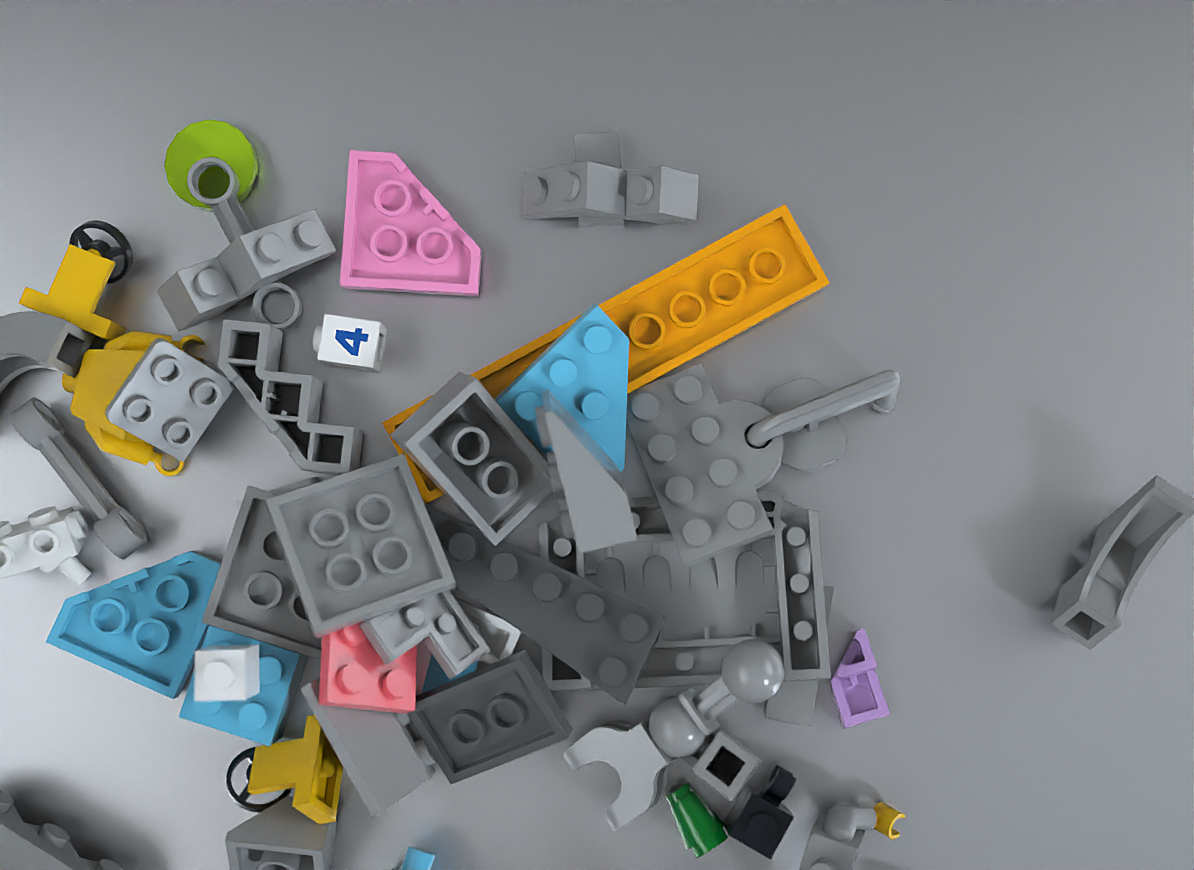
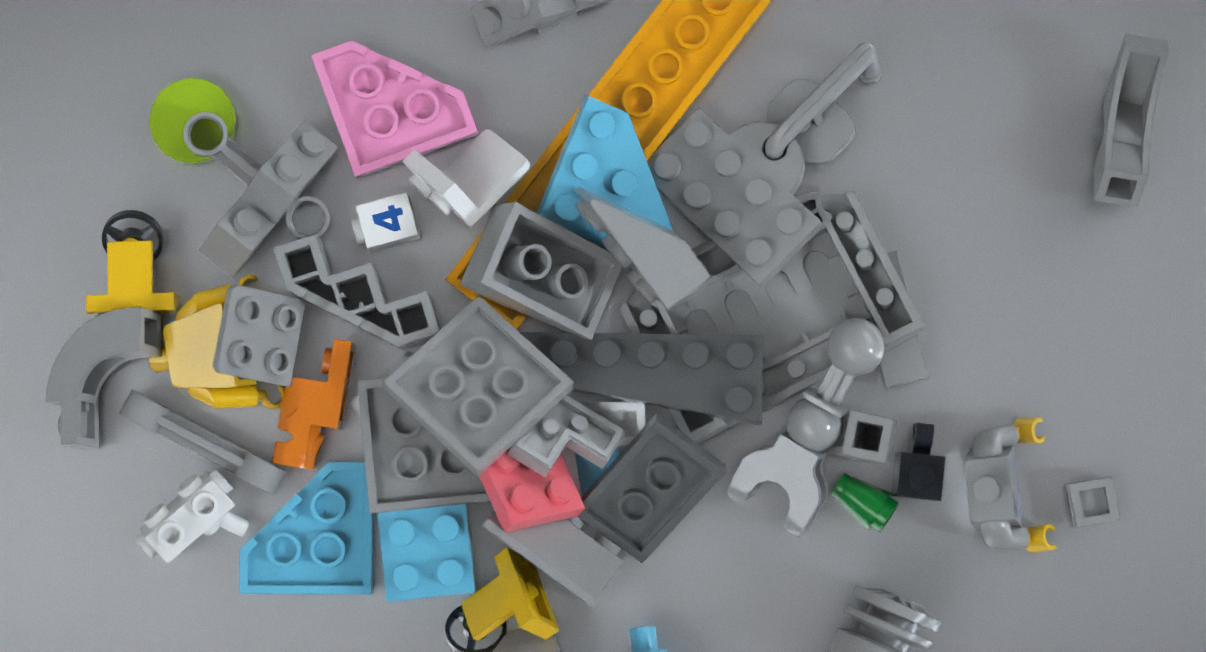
camera: 20 degrees left, 0 degrees up
white brick [194,644,260,701] -> none
lavender slope [829,629,890,729] -> none
none -> orange plate [271,339,356,470]
none -> white bracket [402,129,530,227]

